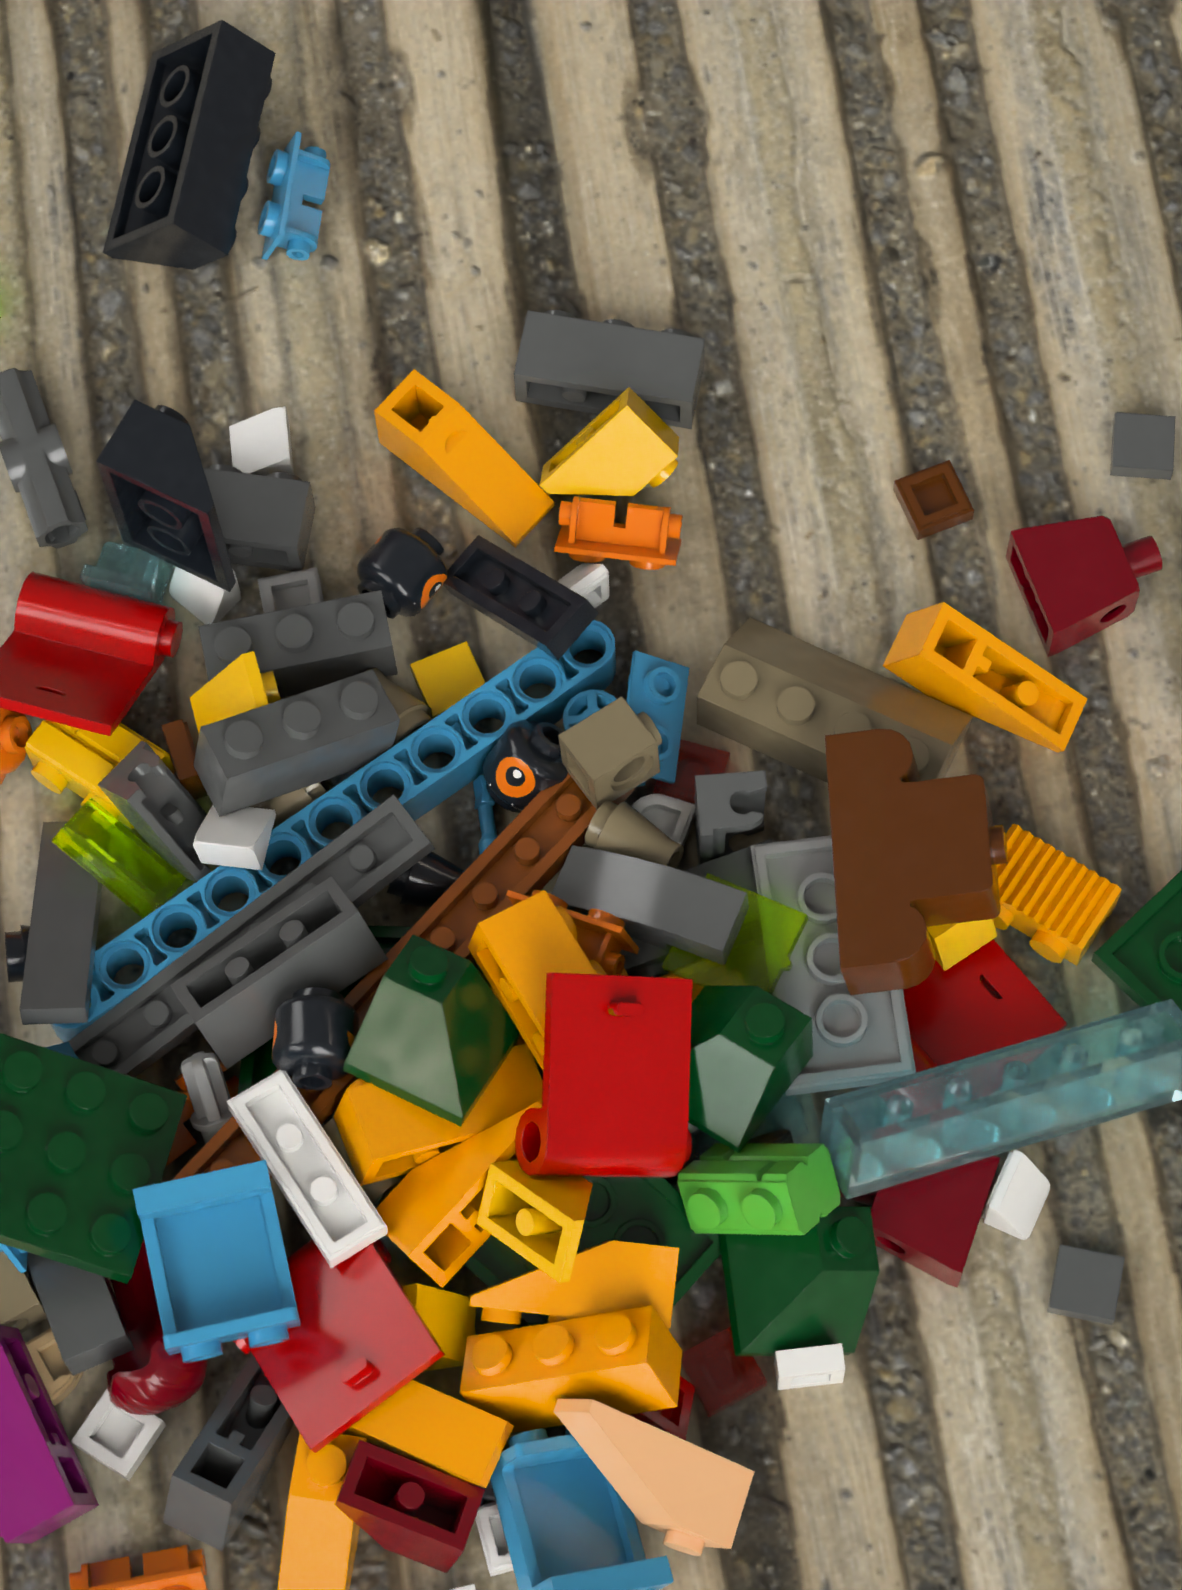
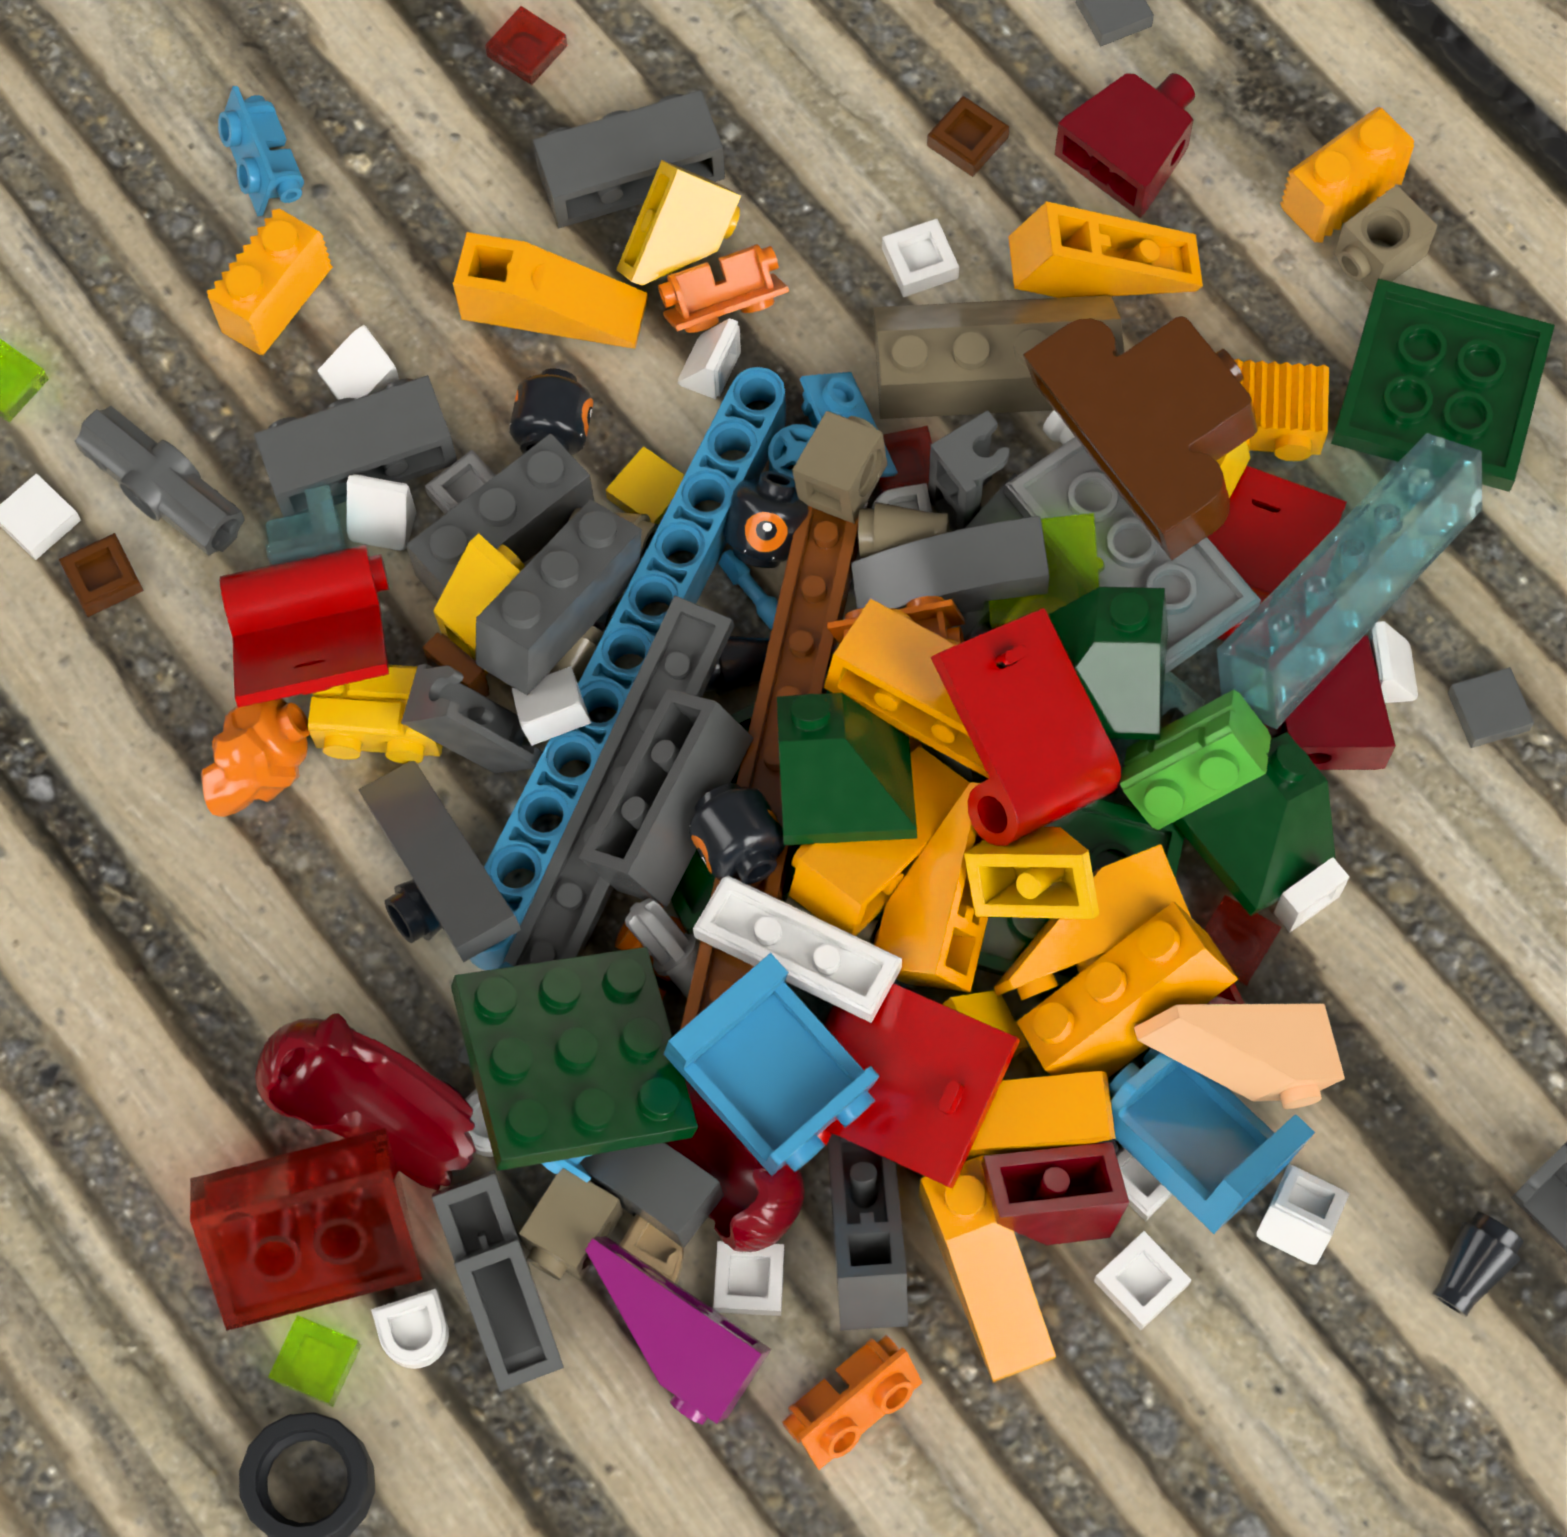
camera: 30 degrees left, 0 degrees up
clear neon green tile [51,798,186,918] -> none
black slope [96,400,236,592] -> none
black slope [103,20,276,270] -> none
black plate [443,535,599,660] -> none
none -> light orange brick [207,208,333,355]
none -> clear red tile [485,6,567,85]
none -> white tile [882,219,959,297]

